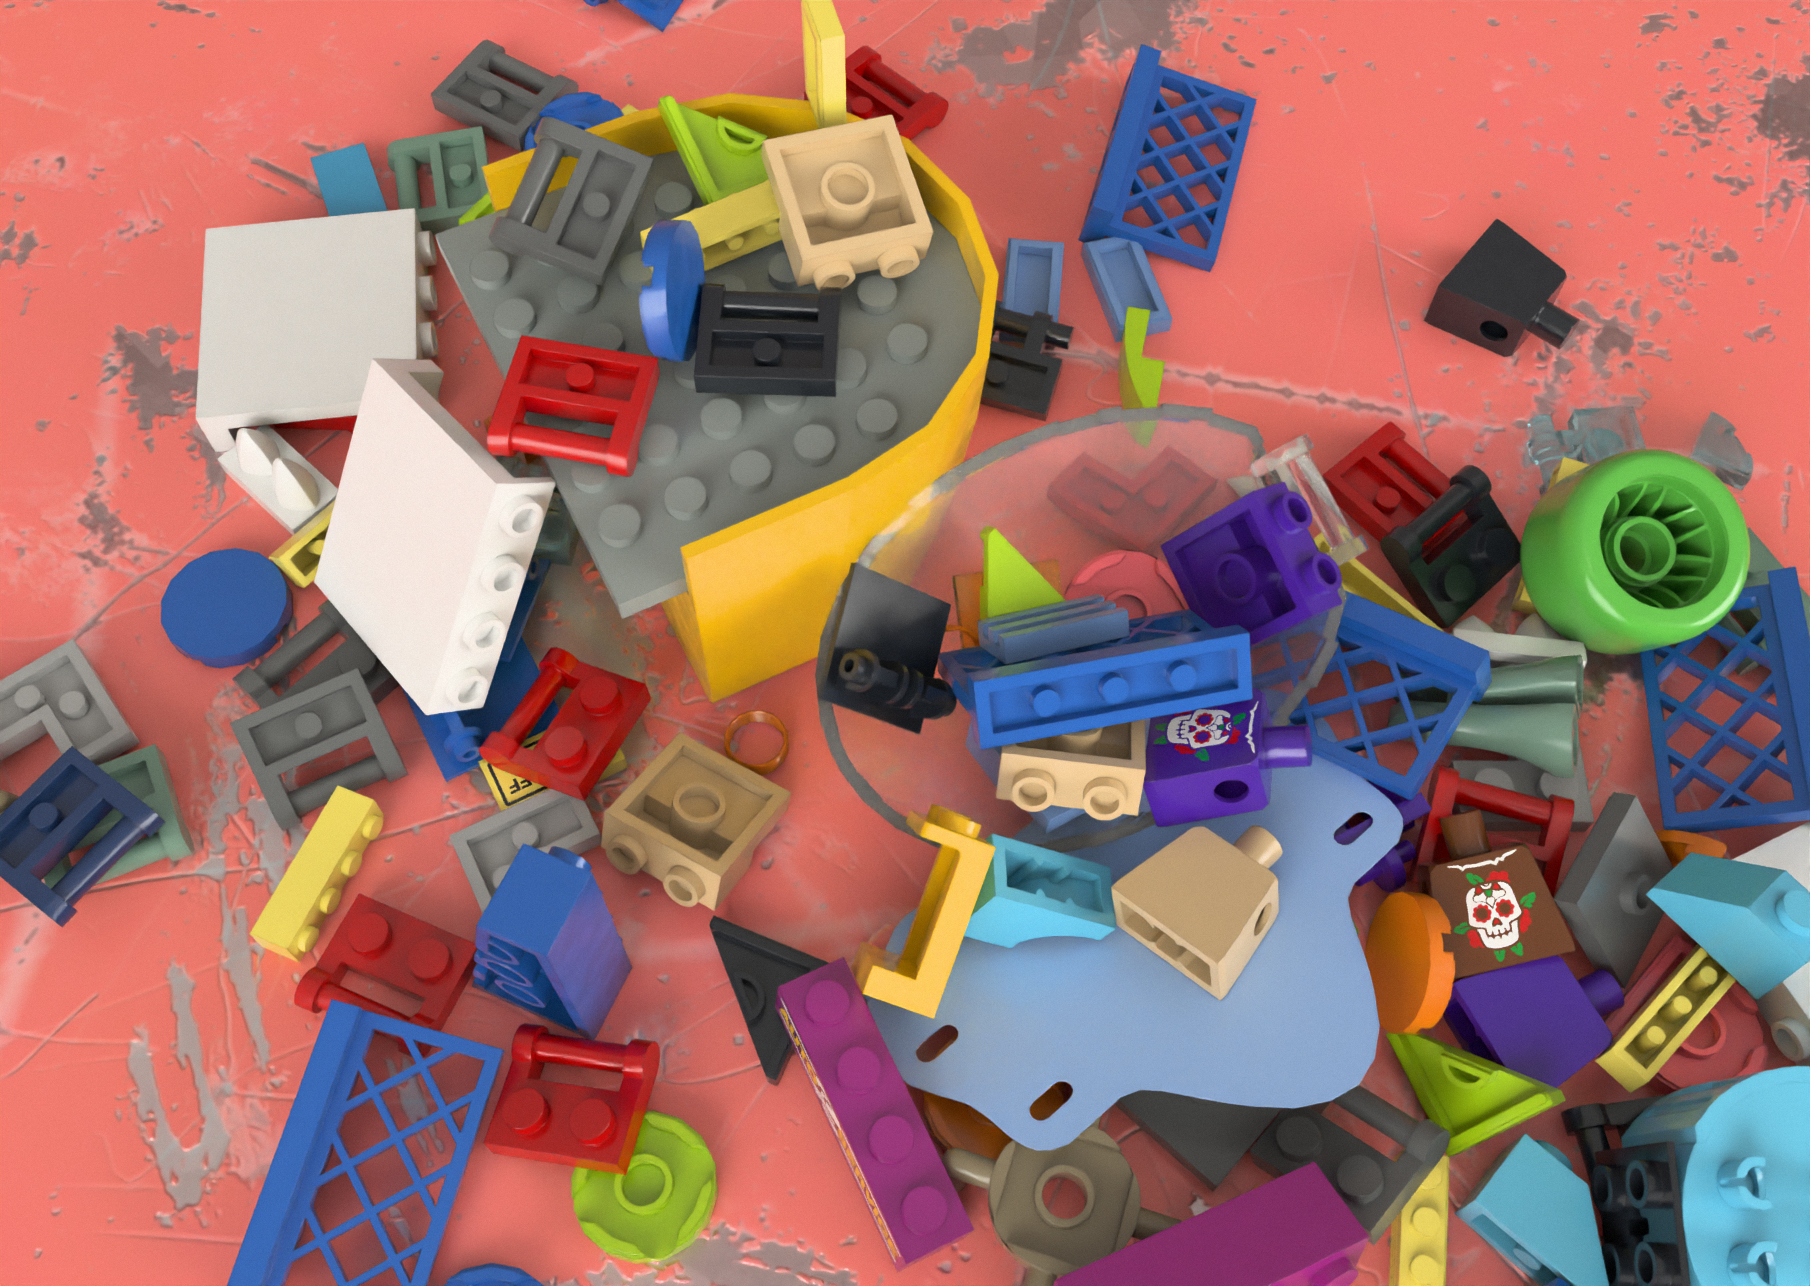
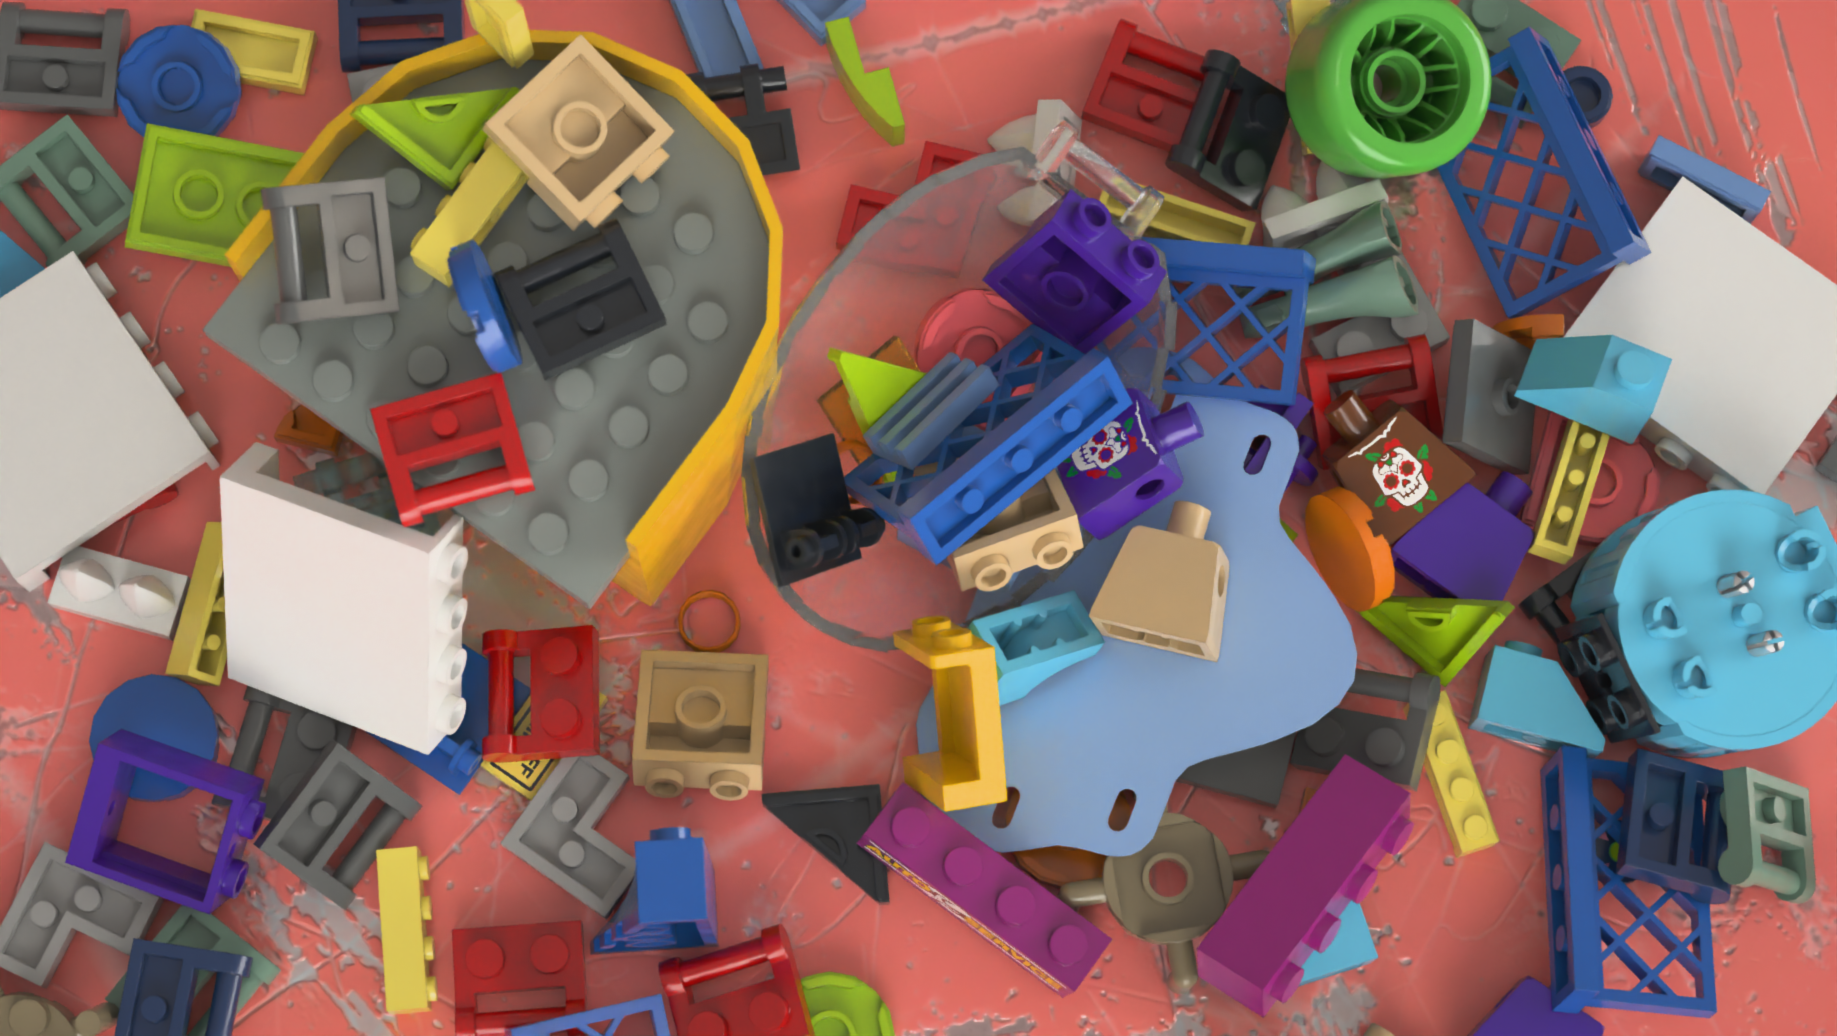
camera: 30 degrees left, 15 degrees up
none -> dark purple window [65,729,266,915]

